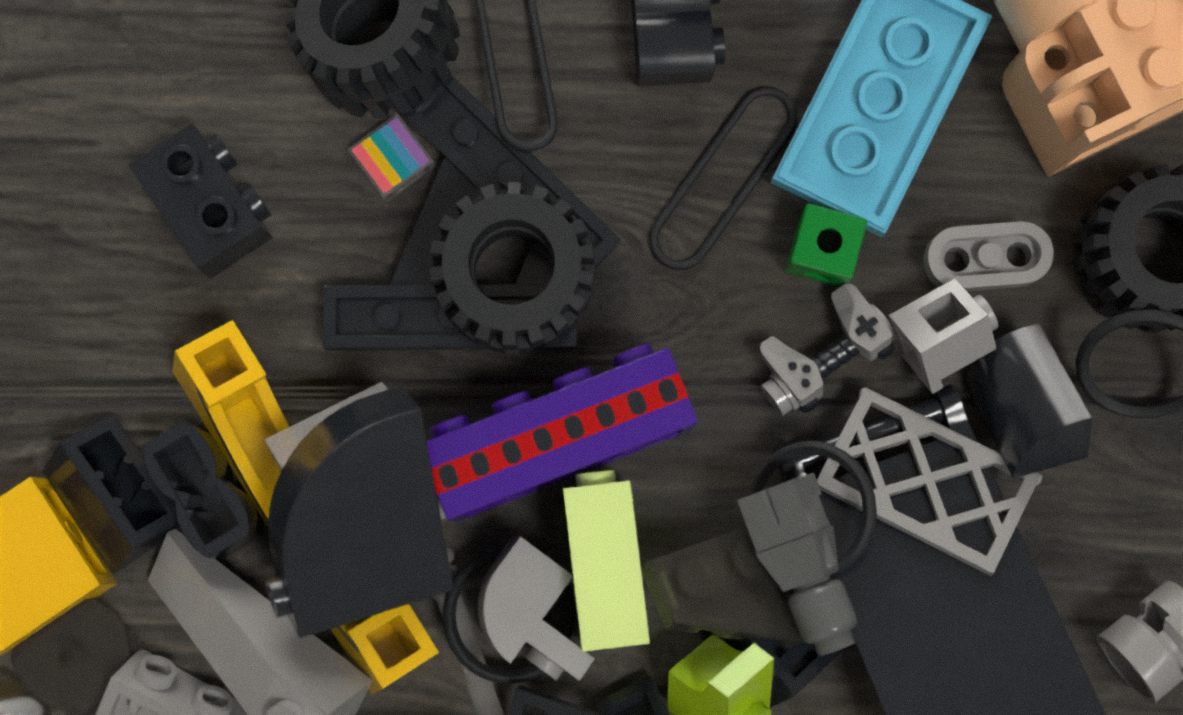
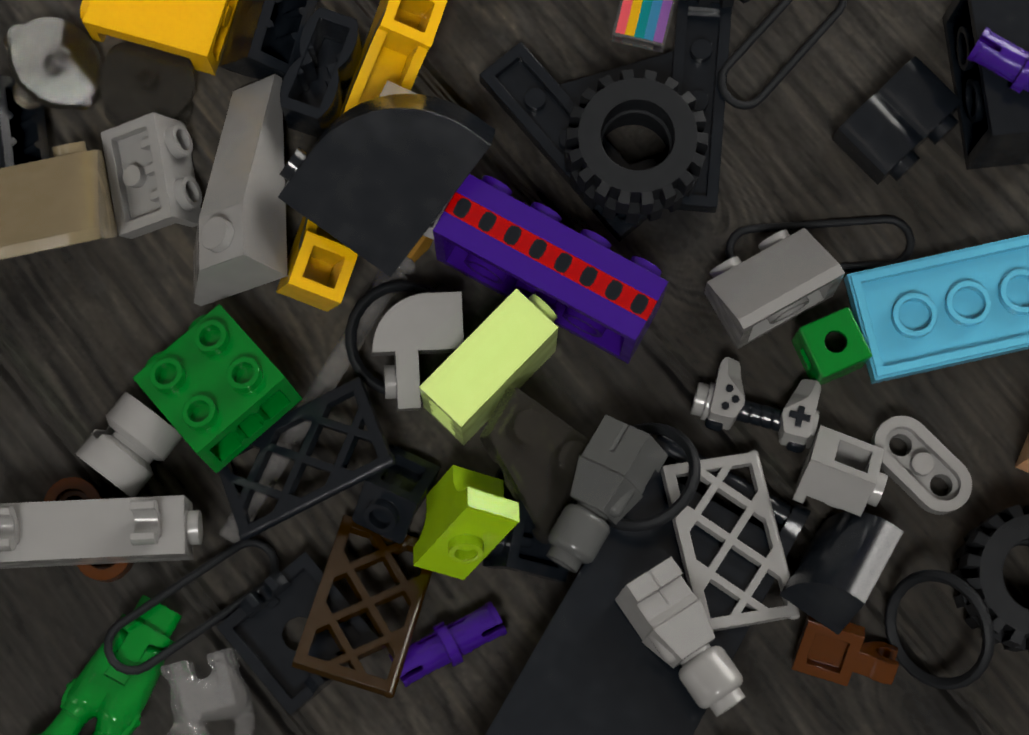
camera: 50 degrees right, 5 degrees down
none -> light grey piece [615,556,746,718]
none -> light grey slope [704,228,845,349]
none -> reddish brown plate [792,615,899,686]

